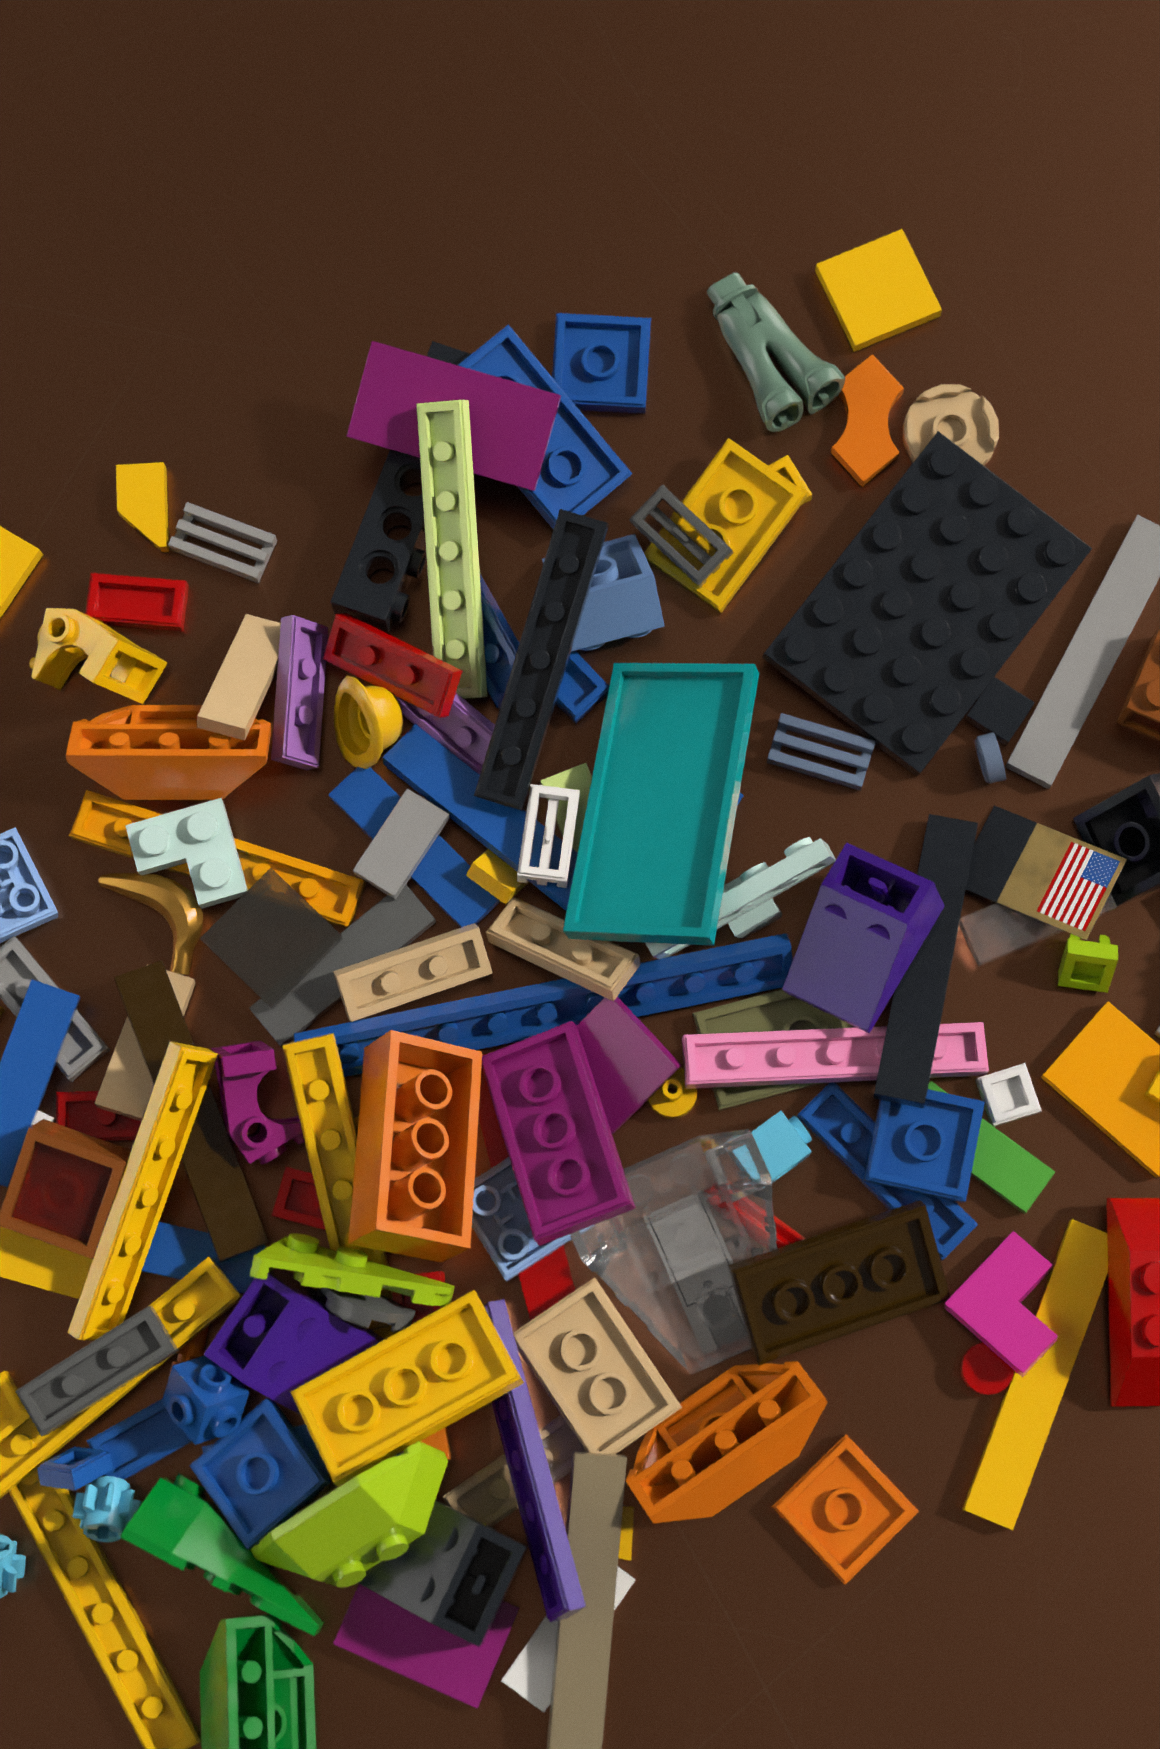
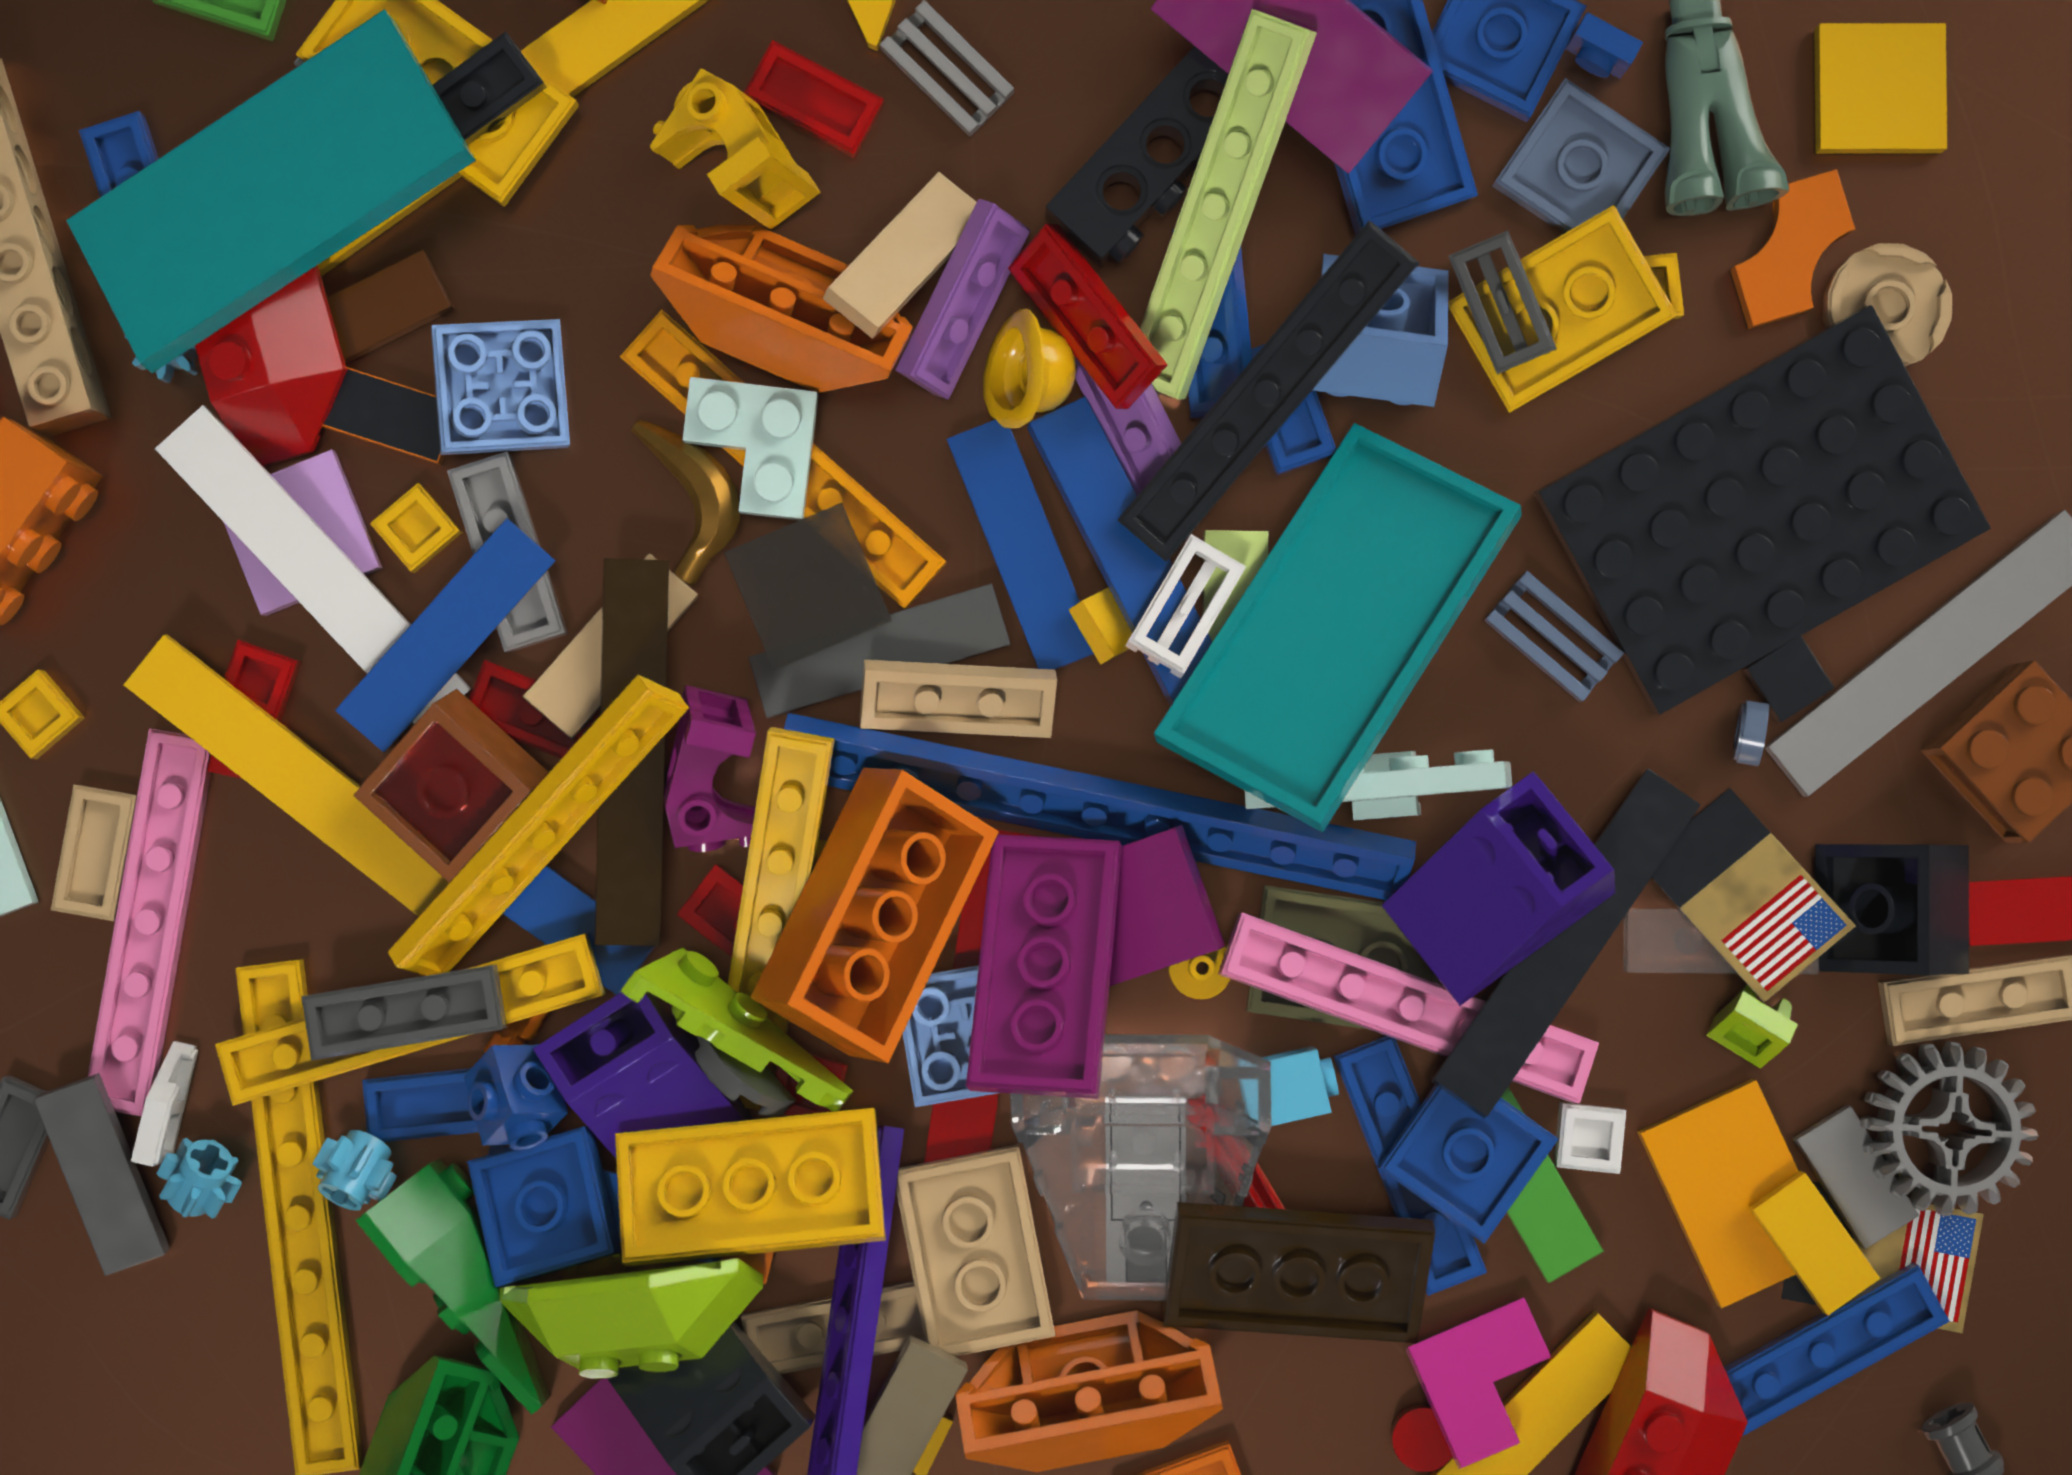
camera: 15 degrees right, 10 degrees up
blue tile [37,1446,114,1491] -> none
light grey tile [353,788,450,900] -> none
tan tile [486,897,640,1001] -> none
none -> sand blue tile [1492,78,1670,234]
none -> blue plate [1565,12,1643,79]

